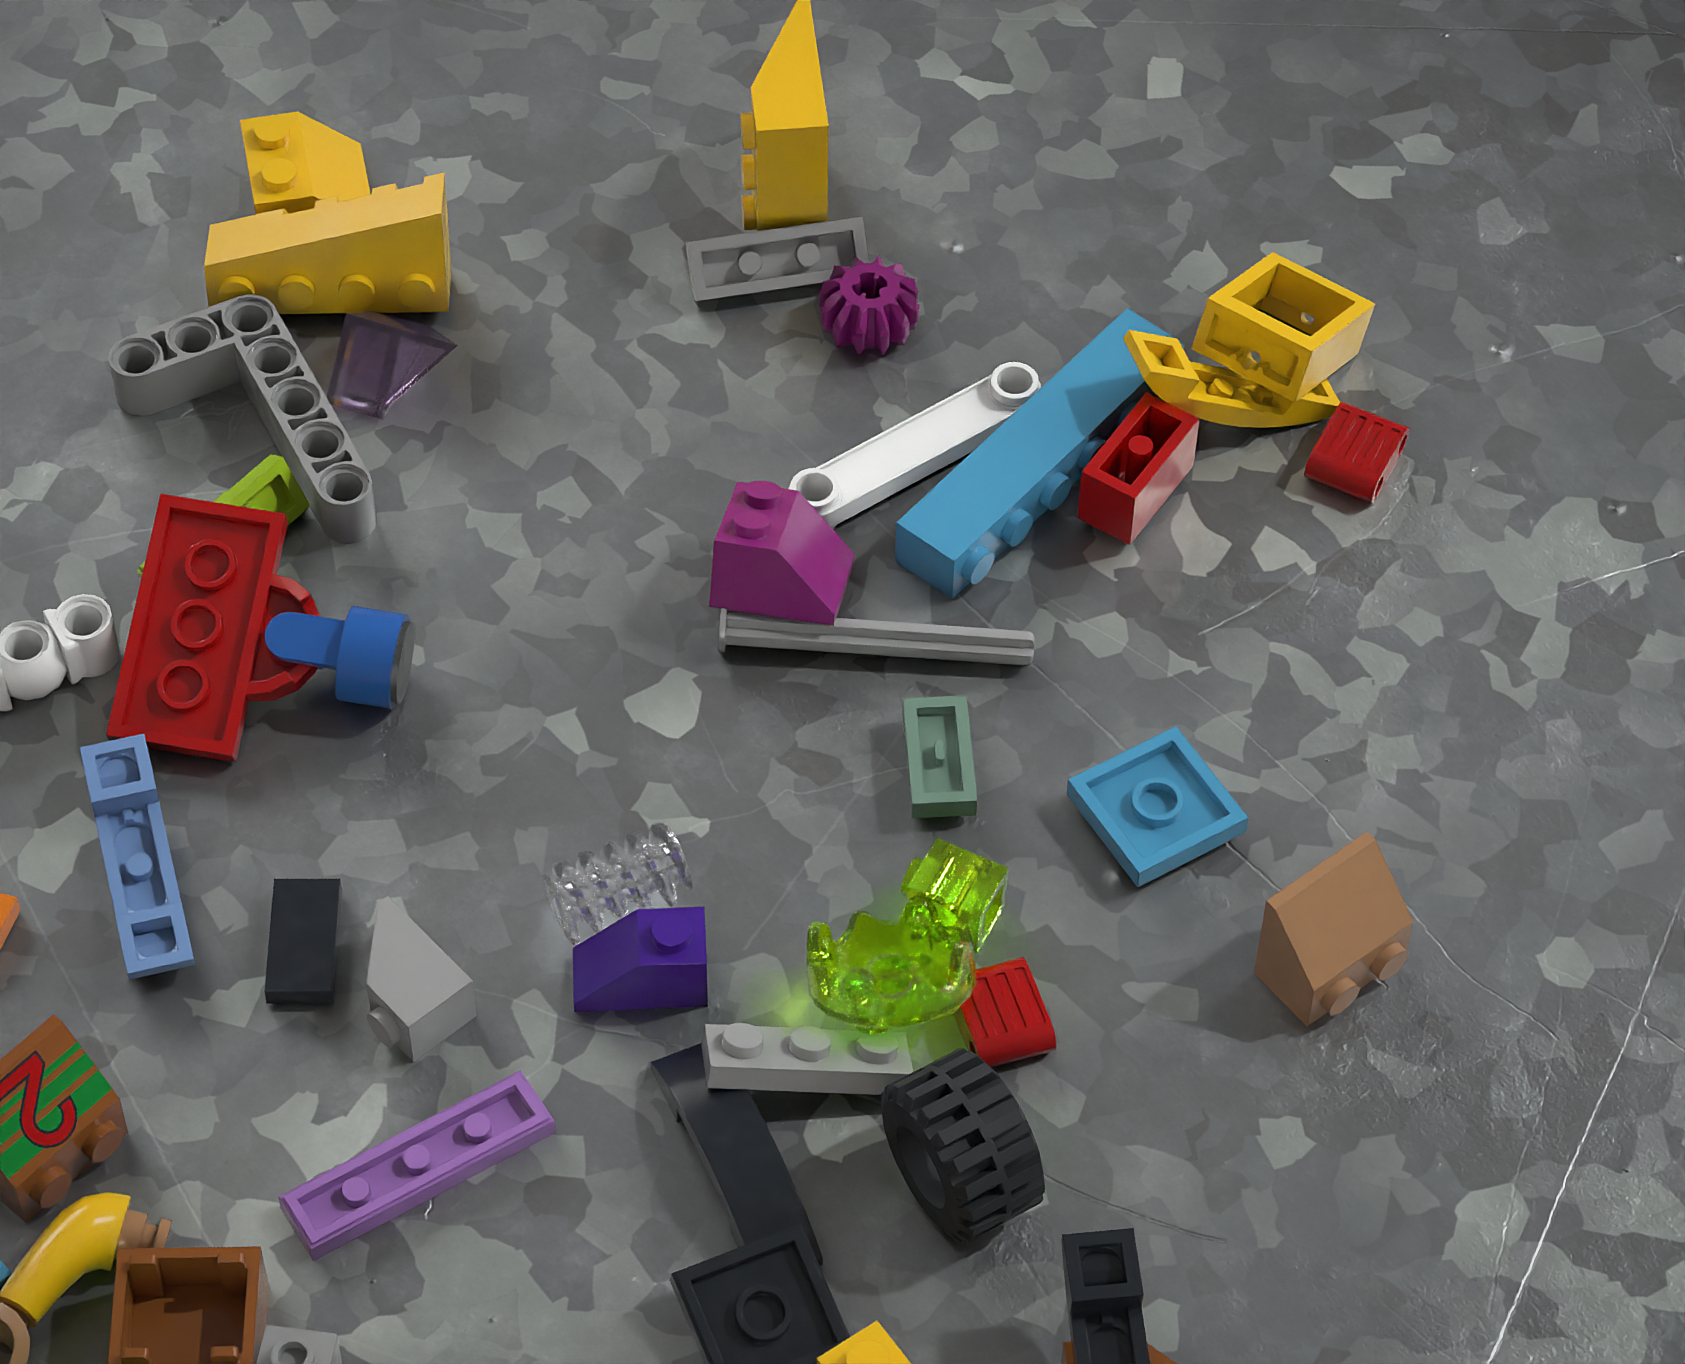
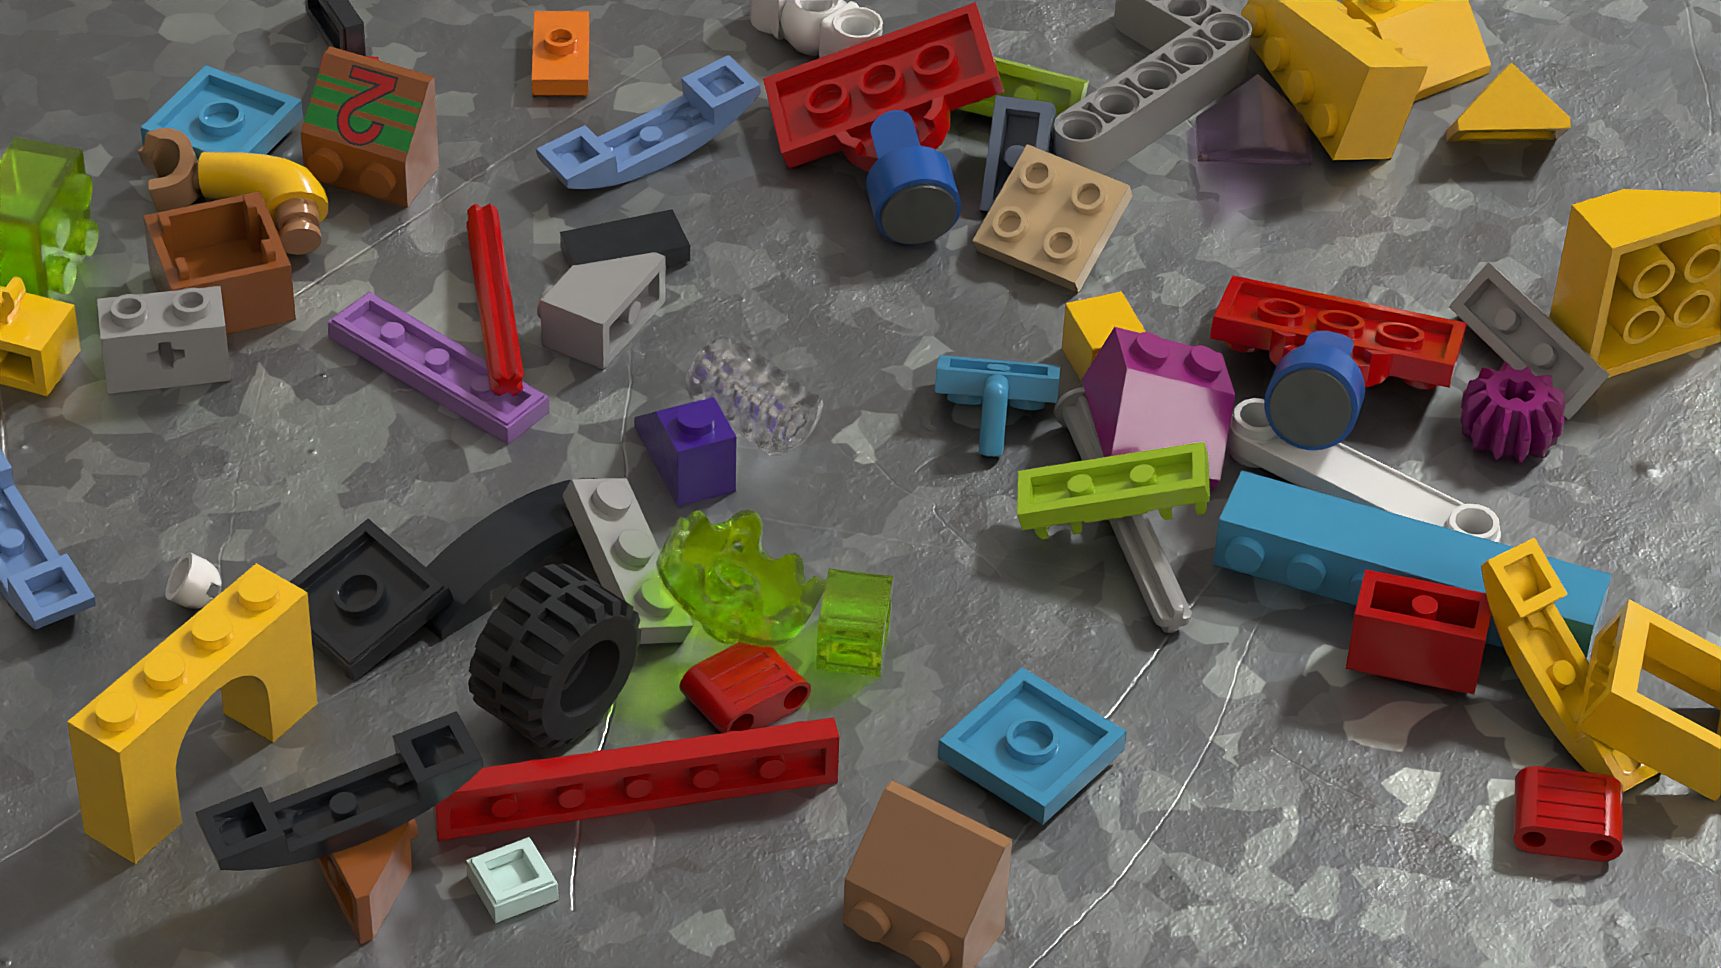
camera: 70 degrees right, 10 degrees down
sand green plate [902,695,977,818] -> none
none -> red plate [433,717,840,841]
none -> red axle [466,203,524,396]
none -> light aqua tile [466,837,559,923]
none -> dark azure plate [935,355,1061,456]
none -> tan plate [972,144,1133,293]
none -> sand blue slope [980,95,1057,212]
none -> lime plate [1017,442,1210,540]
none -> yellow brick [1062,291,1146,385]
none -> red plate [1209,275,1467,450]
none -> yellow slope [1446,62,1571,142]

